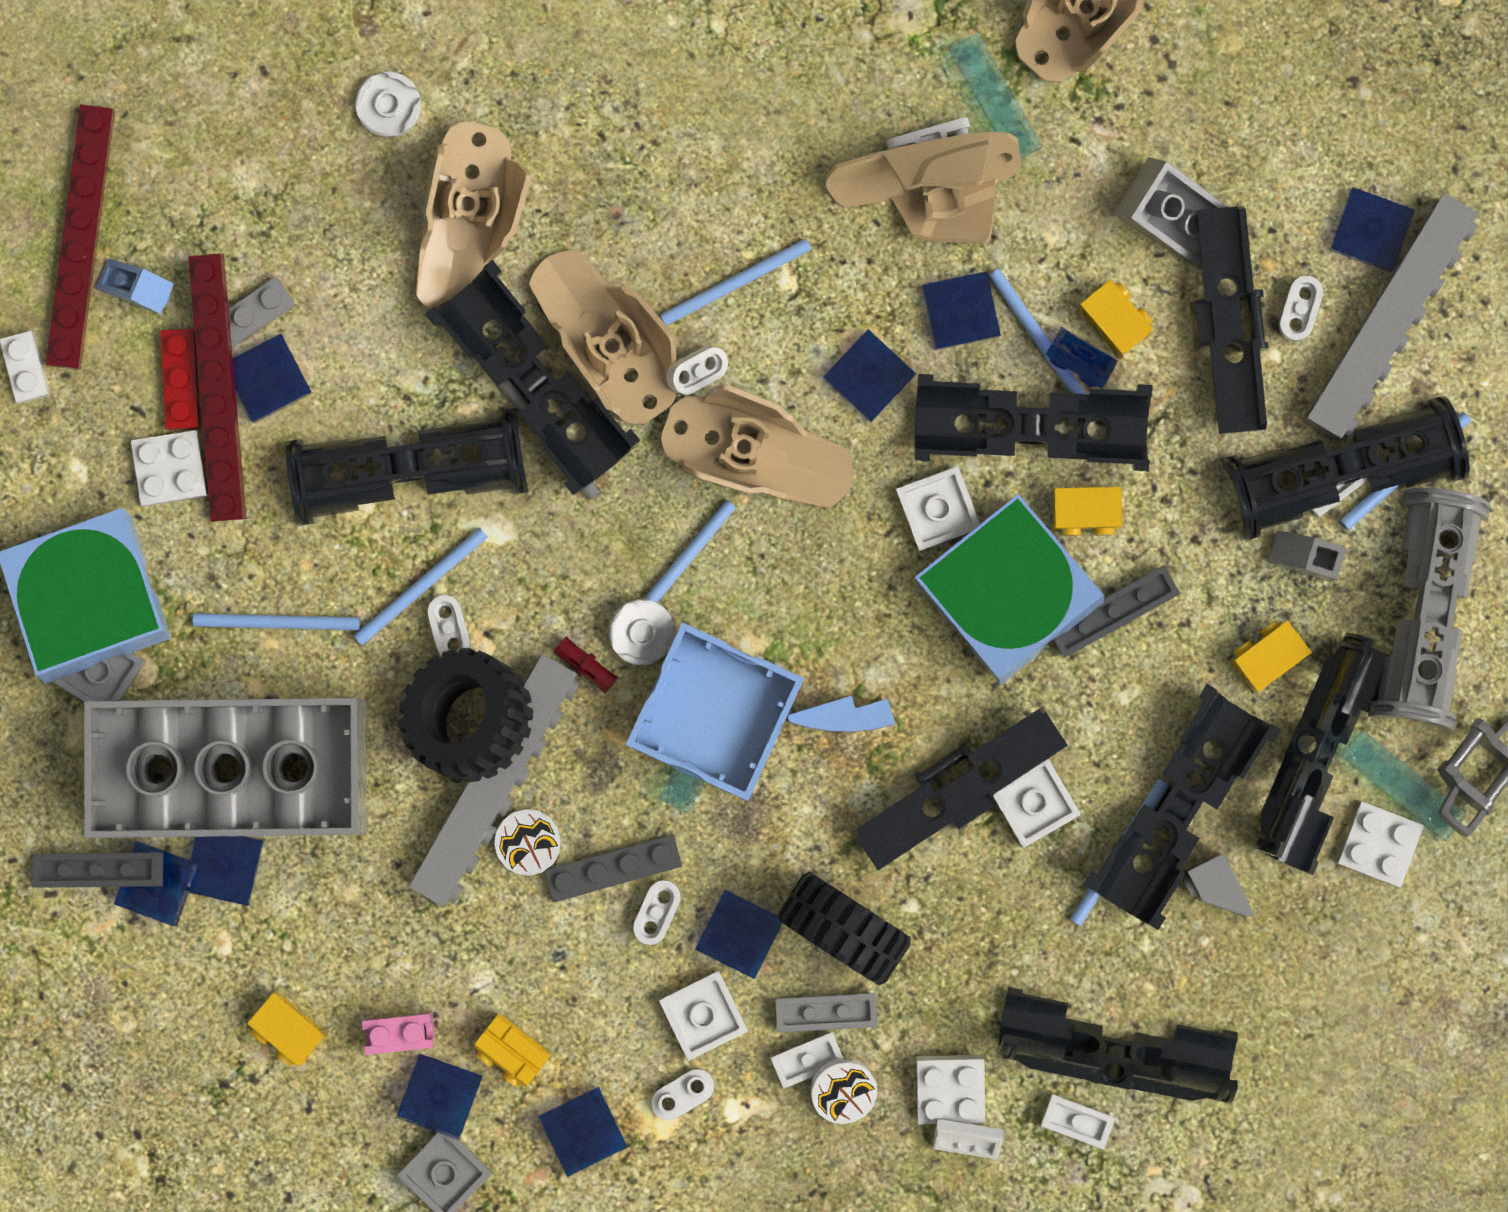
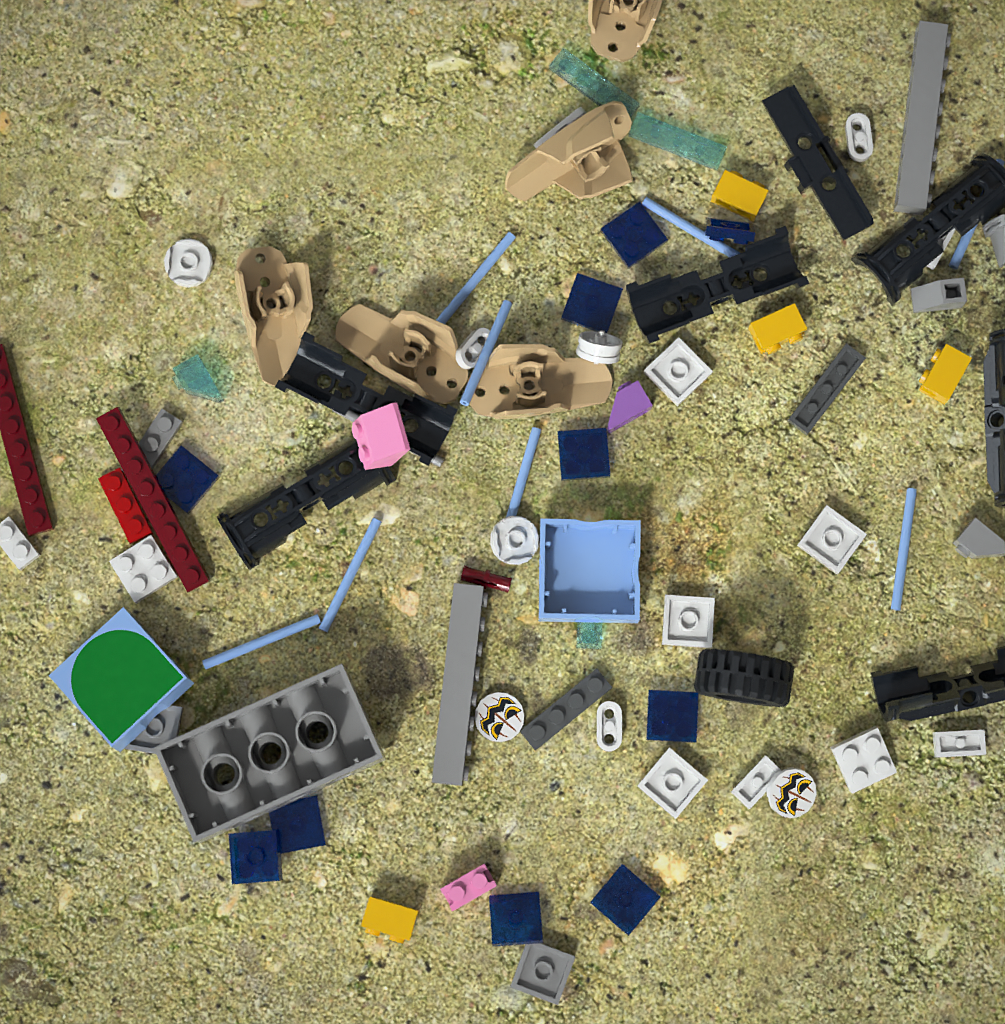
camera: 20 degrees left, 5 degrees down
dark grey plate [32,852,163,888] -> none
light blue slope [96,258,174,314] -> none
black tyre [399,648,533,782] -> none
white plate [428,595,470,656] -> none
yellow brick [474,1013,552,1088] -> none
white plate [652,1068,714,1120] -> none
light grey plate [775,993,878,1032] -> none
light blue slope [787,696,895,732] -> none
black piece [852,706,1068,871] -> none
green tile [915,494,1104,686] -> none
white plate [932,1119,1004,1159] -> none
black piece [1084,684,1281,930] -> none
light grey slope [1114,157,1227,270] -> none
clear blue plate [1329,187,1415,273] -> none
none -> clear light blue slope [172,354,224,403]
none -> bright pink slope [352,402,410,470]
none -> light blue piece [460,300,512,406]
none -> clear blue plate [557,428,610,481]
none -> white wheel [576,330,622,364]
none -> medium lavender slope [607,380,653,434]
none -> clear light blue plate [629,112,727,171]
none -> white plate [662,595,715,648]

